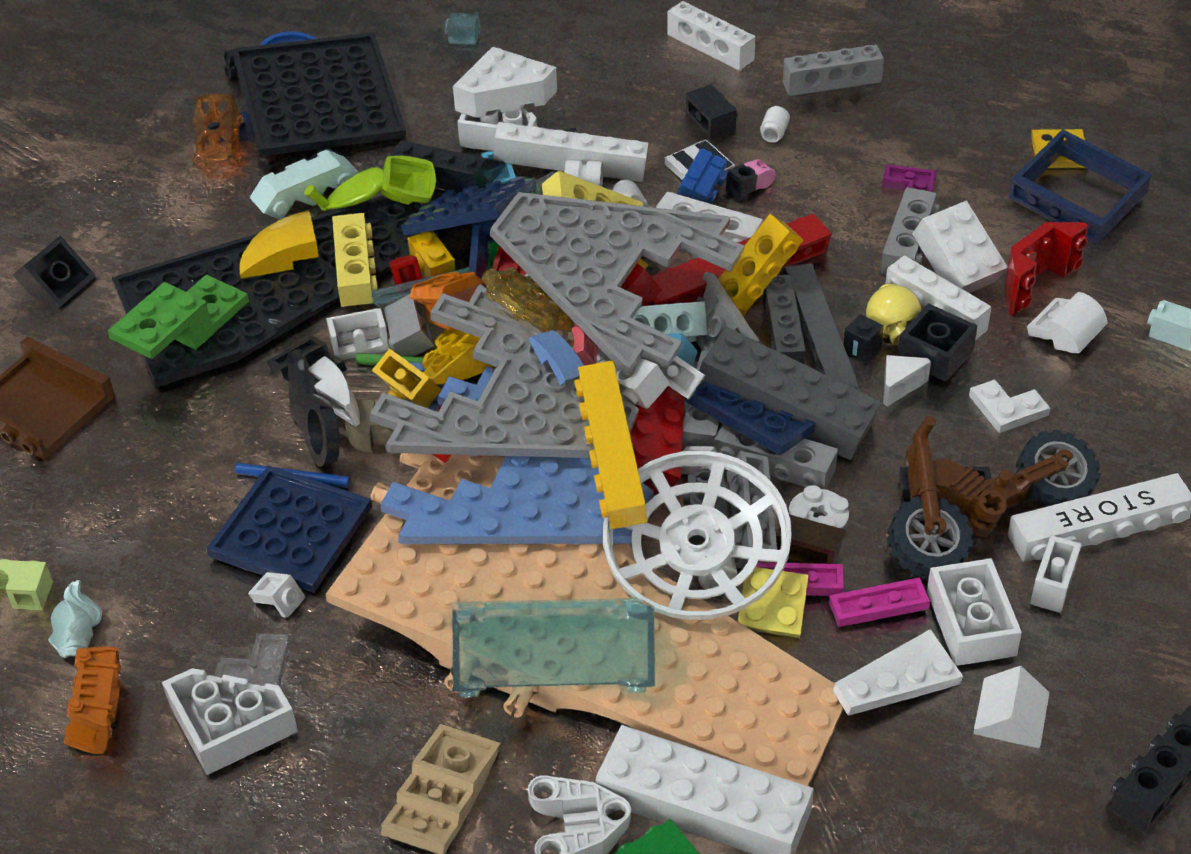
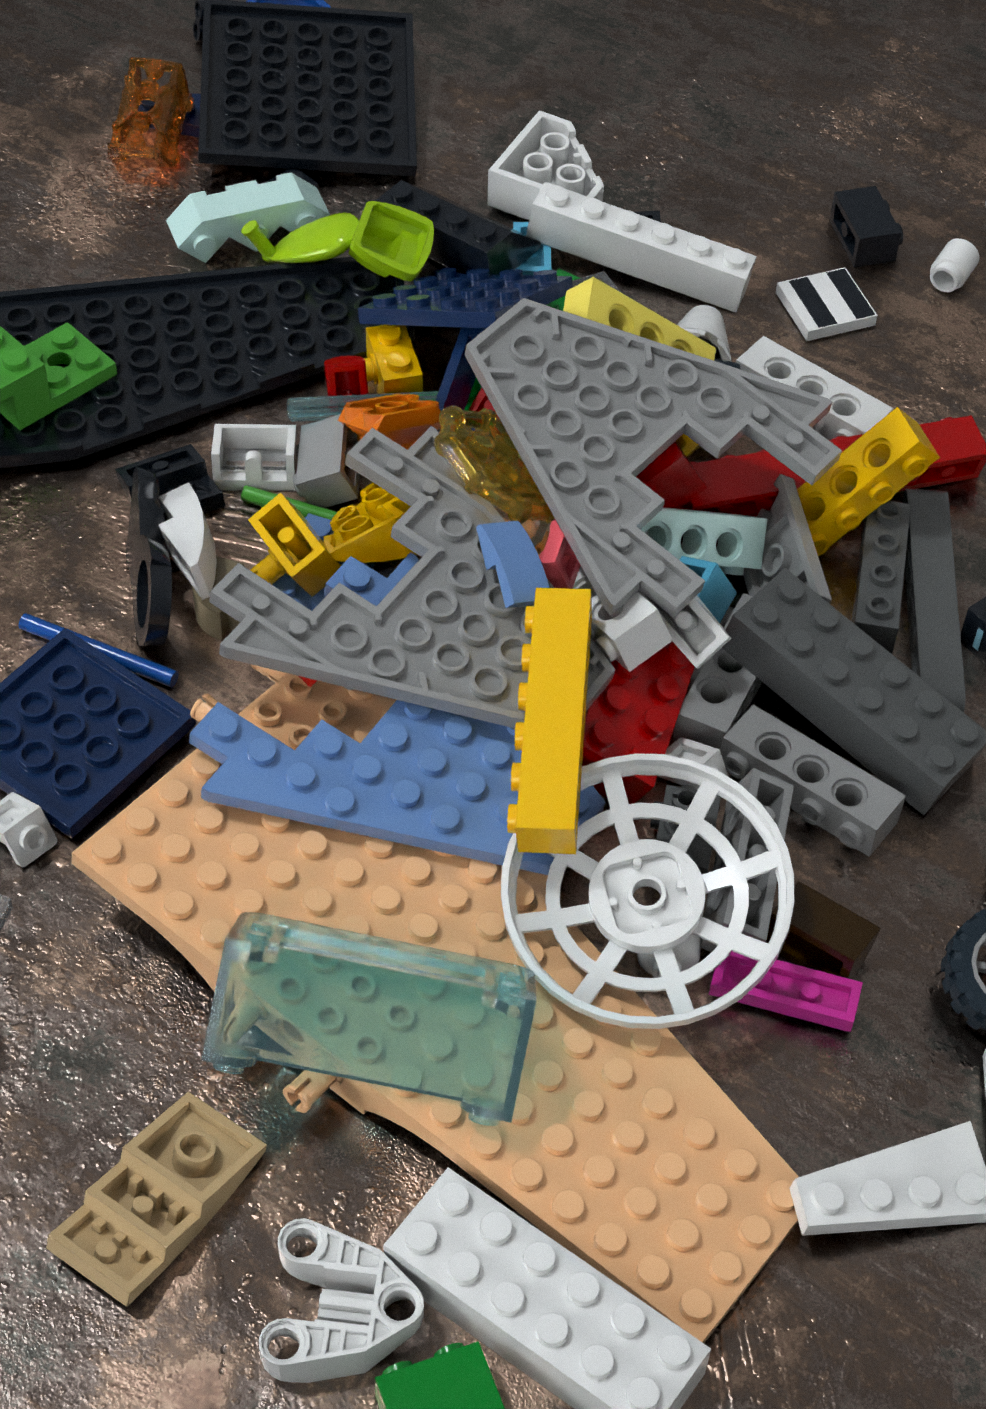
camera: 10 degrees right, 5 degrees up
yellow brick [239,211,319,278] -> none
light yellow brick [332,213,378,307] -> none
clear light blue brick [444,12,481,45] -> none
white brick [453,47,557,118] -> none
white wheel [564,160,603,187] -> none
white brick [668,1,755,71] -> none
blue brick [677,148,728,204] -> none
dark blue wing [686,382,816,455] -> none
black leg [725,159,776,202] -> none
light yellow plate [738,567,808,638] -> none
white plate [788,485,849,532] -> none
dark pink plate [829,577,930,627] -> none

